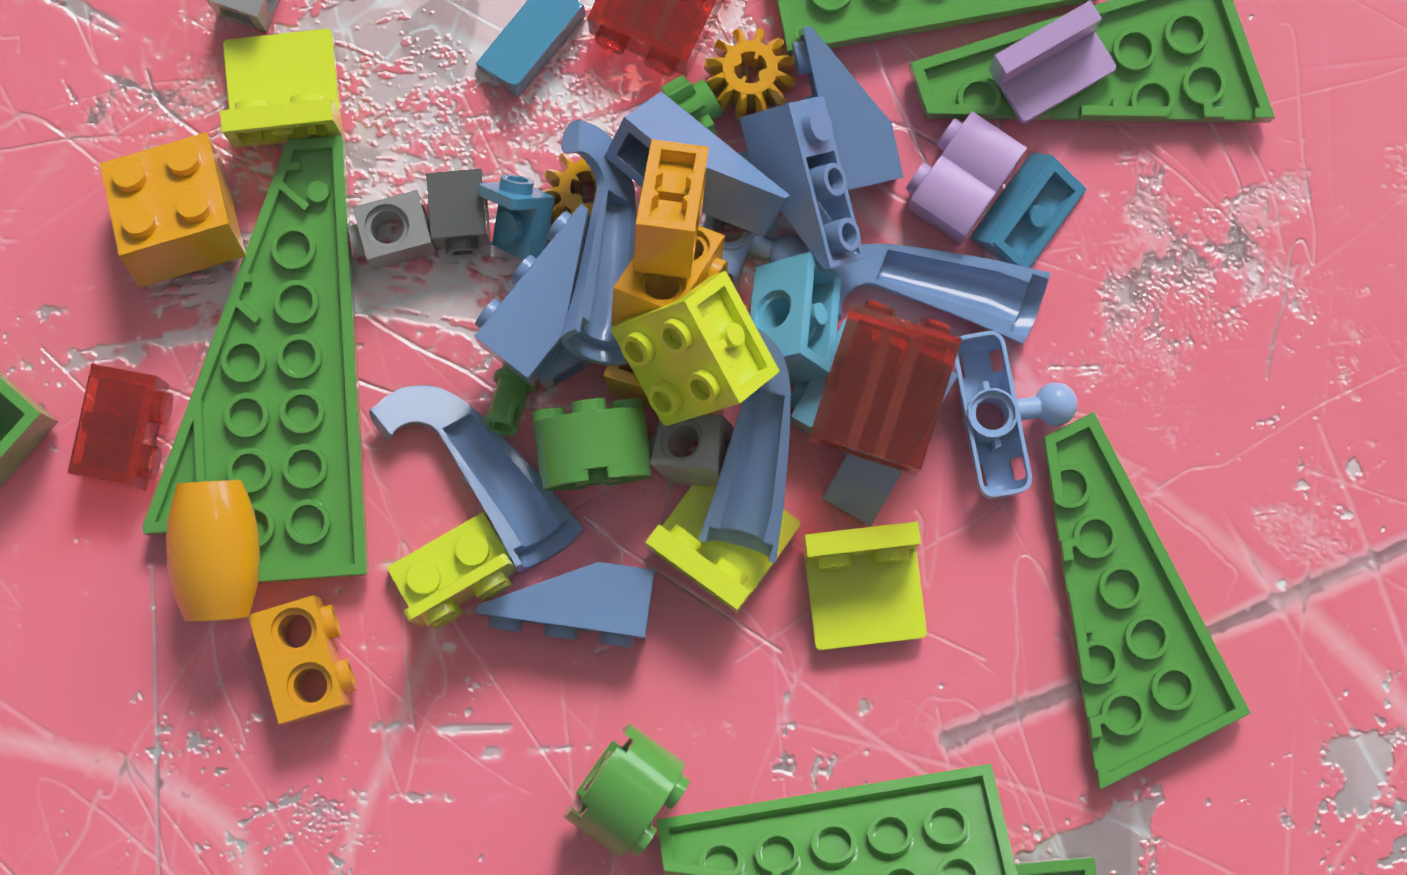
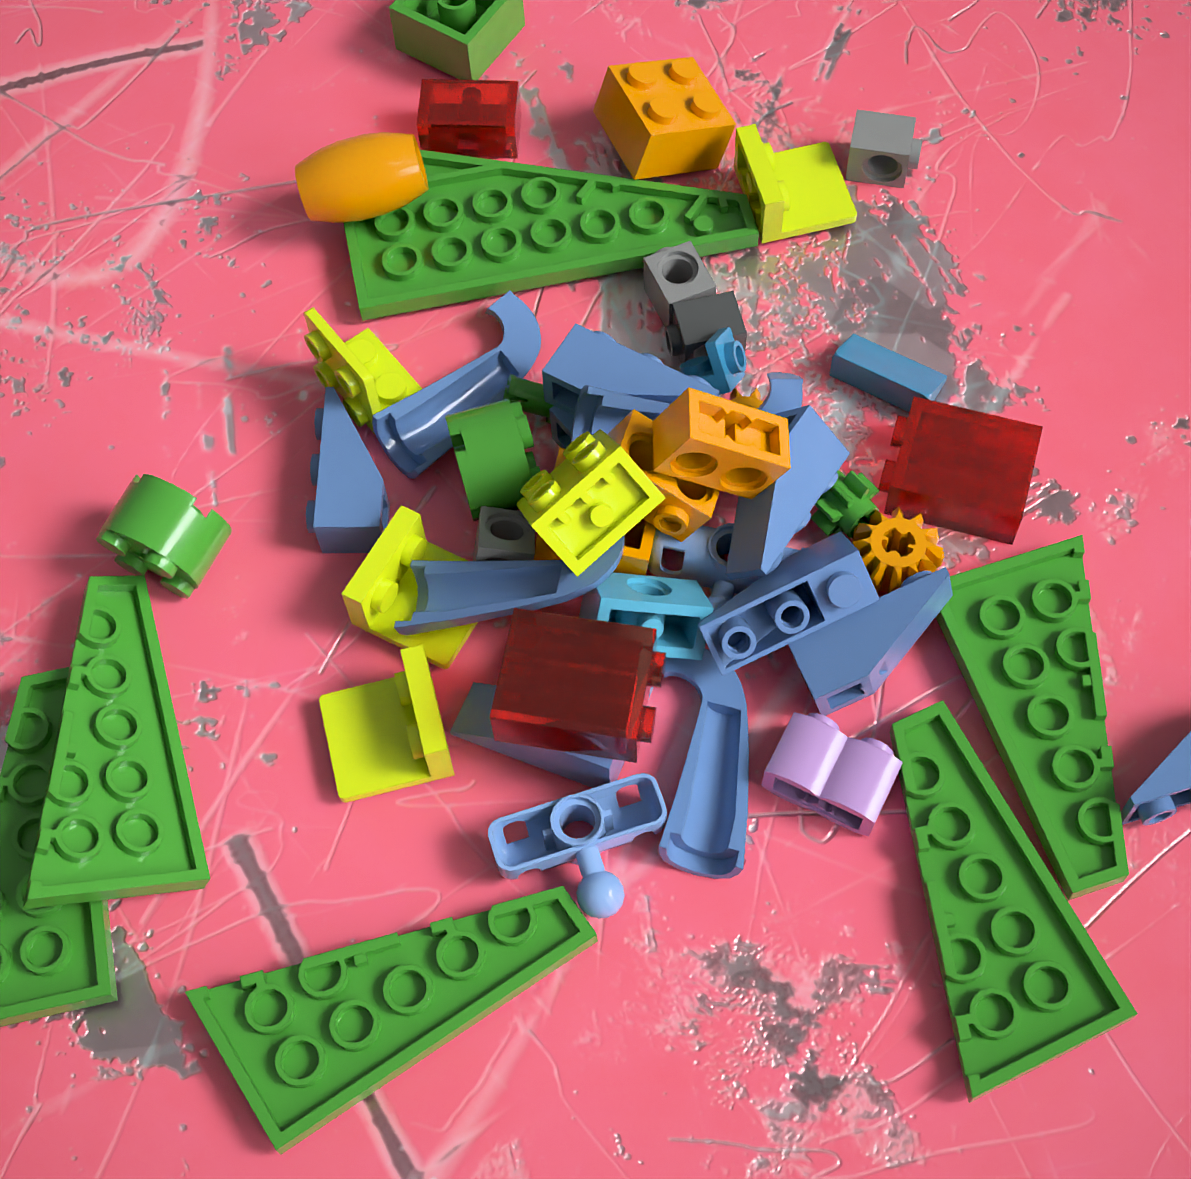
camera: 85 degrees right, 20 degrees down
light orange brick [248,595,357,725] -> none
dark azure slope [971,152,1087,268] -> none
lavender panel [989,0,1116,124] -> none

